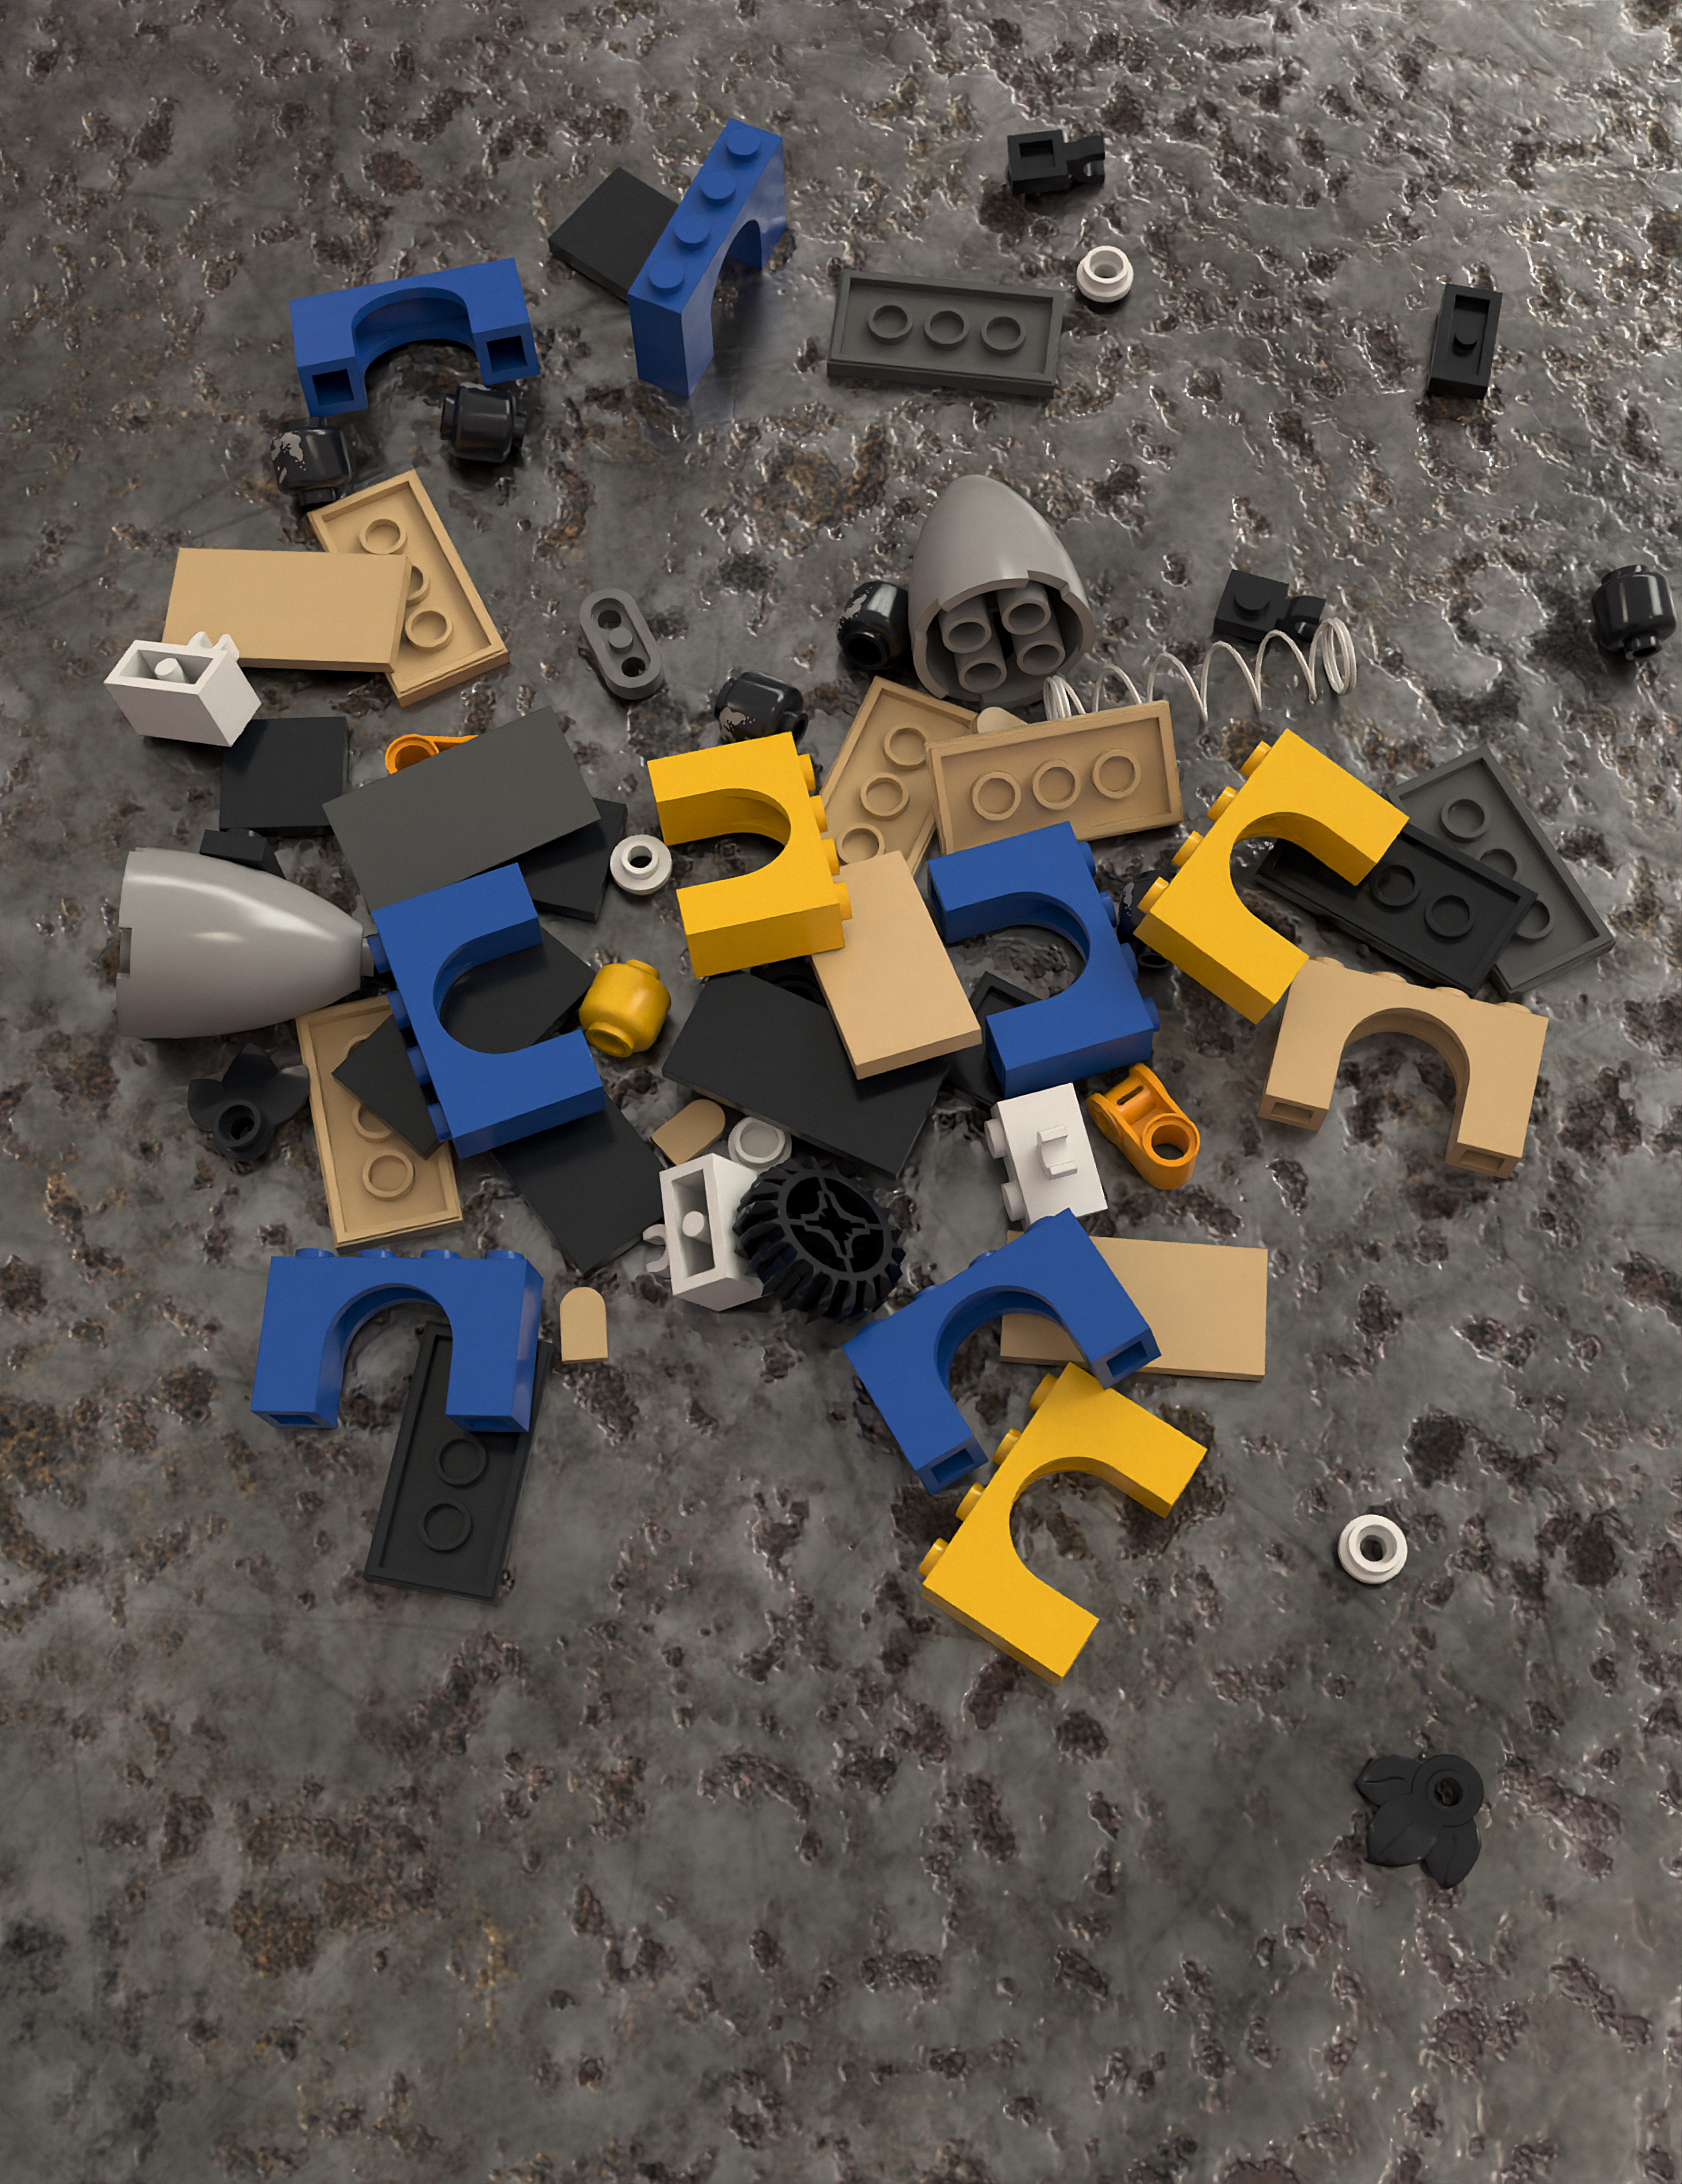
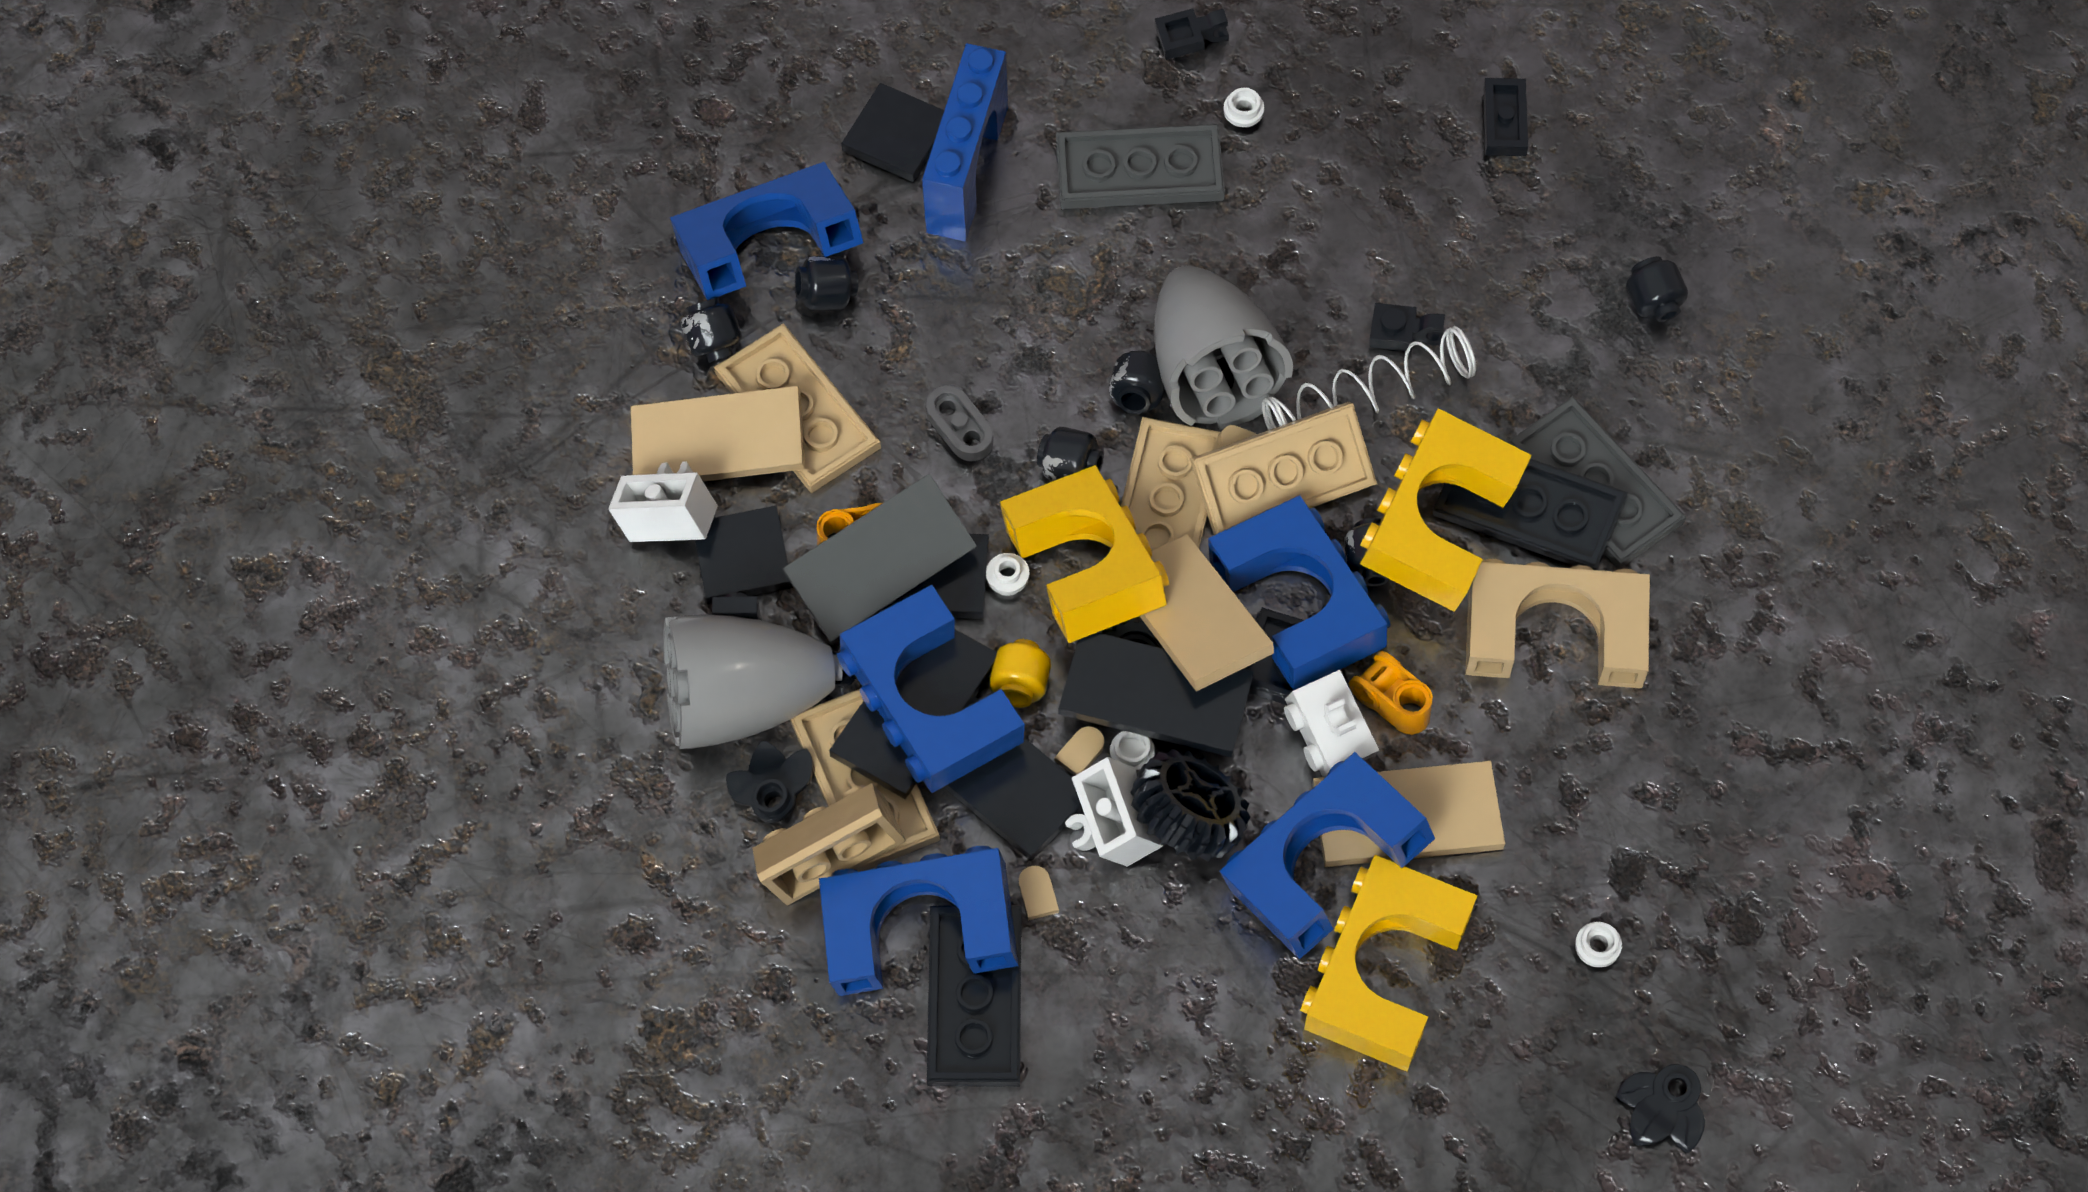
camera: 10 degrees left, 5 degrees down
none -> tan slope [753,783,906,906]

